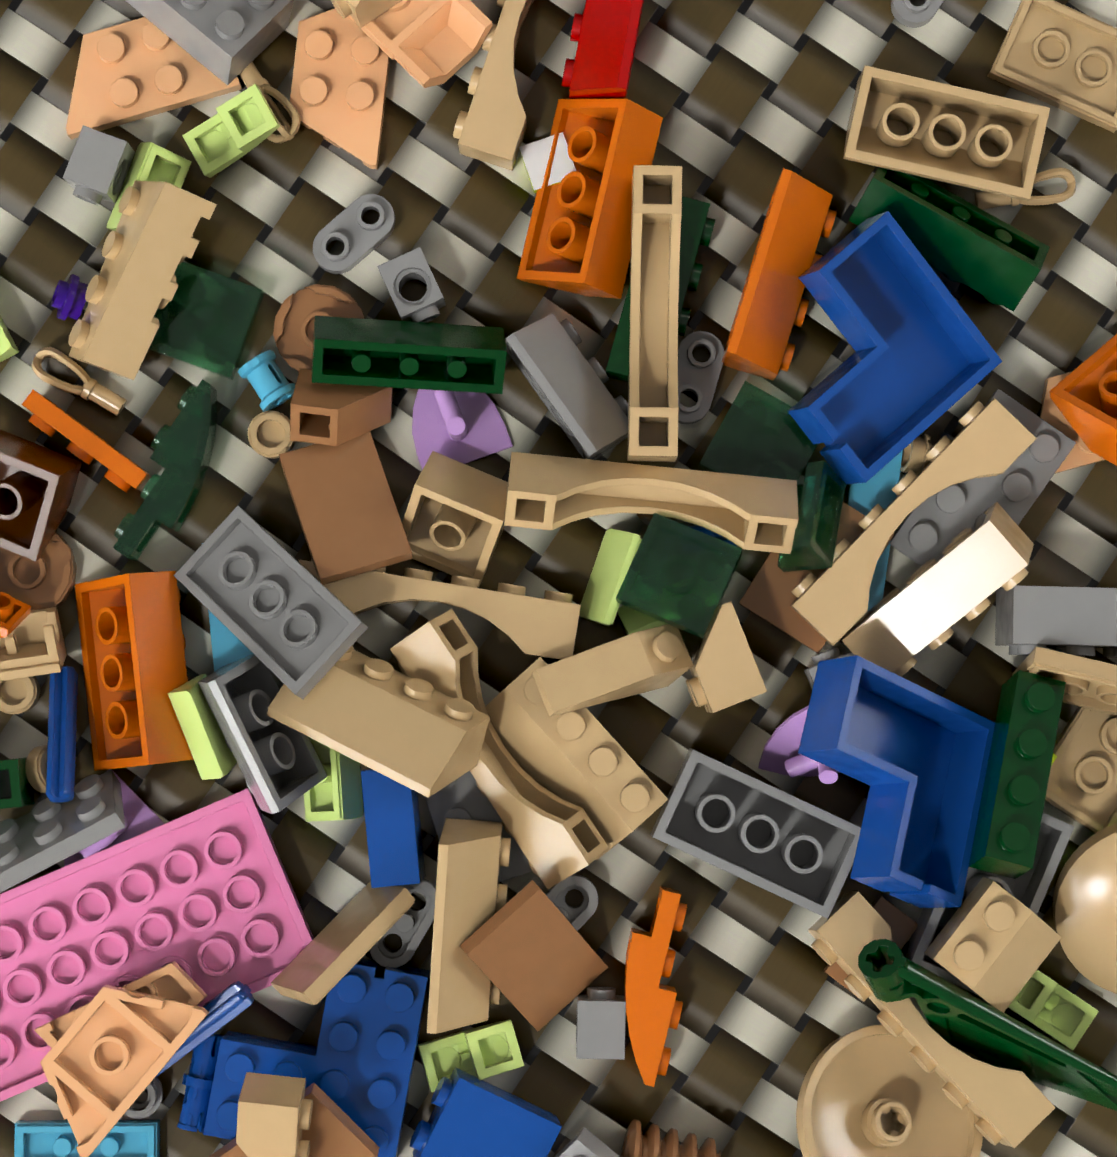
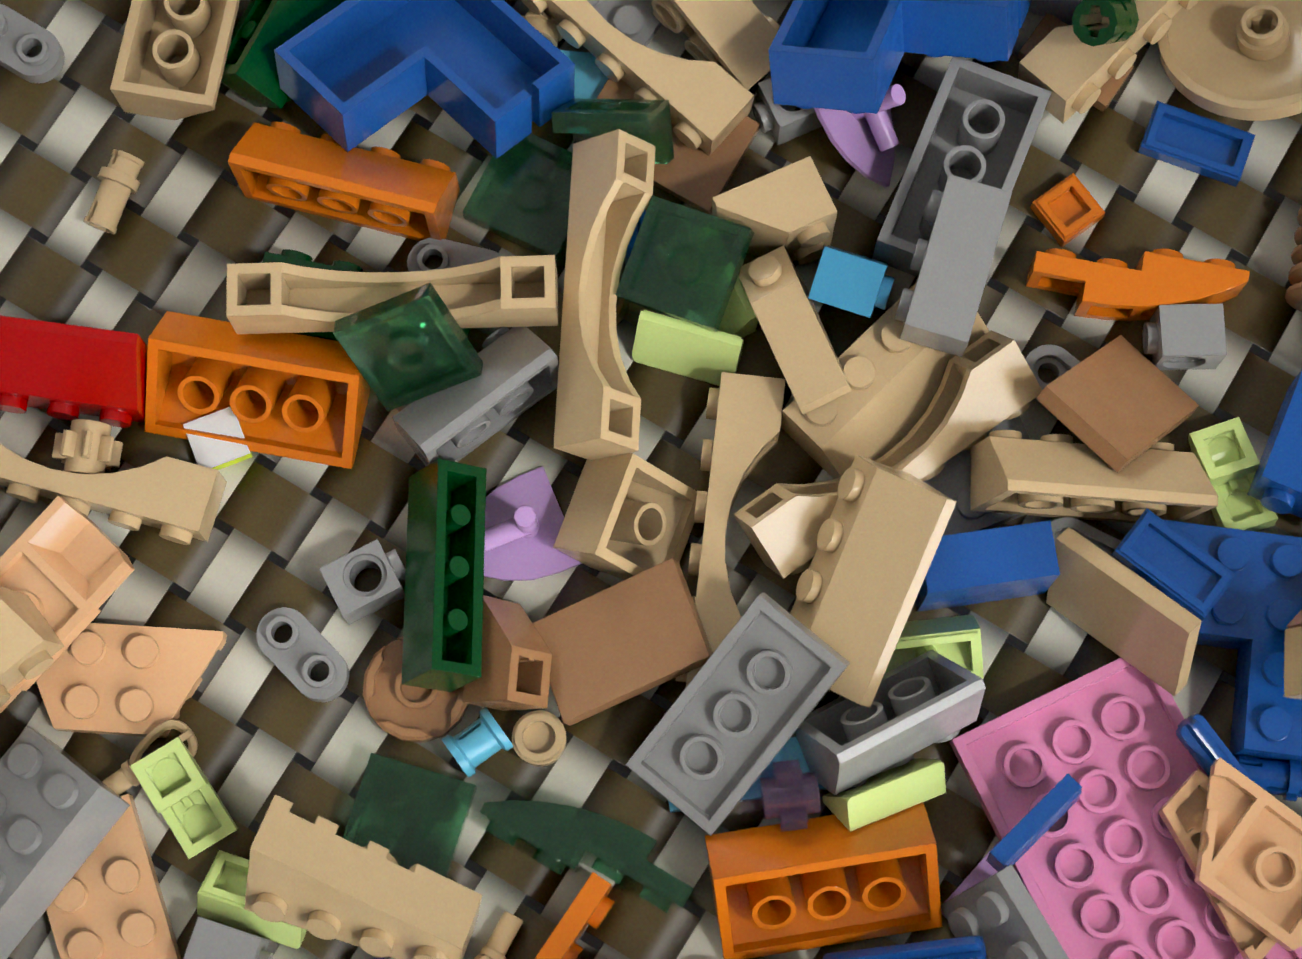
camera: 90 degrees left, 10 degrees down
none -> tan gear [52,419,123,474]
none -> tan pin [83,149,144,234]
none -> clear green plate [333,282,483,412]
none -> clear purple gear [760,759,821,832]
none -> dark azure brick [808,245,895,318]
none -> light grey brick [895,174,1012,357]
none -> blue tile [986,774,1082,872]
none -> orange tile [1030,173,1105,247]
none -> blue tile [1111,509,1237,621]
none -> blue tile [1138,101,1255,187]

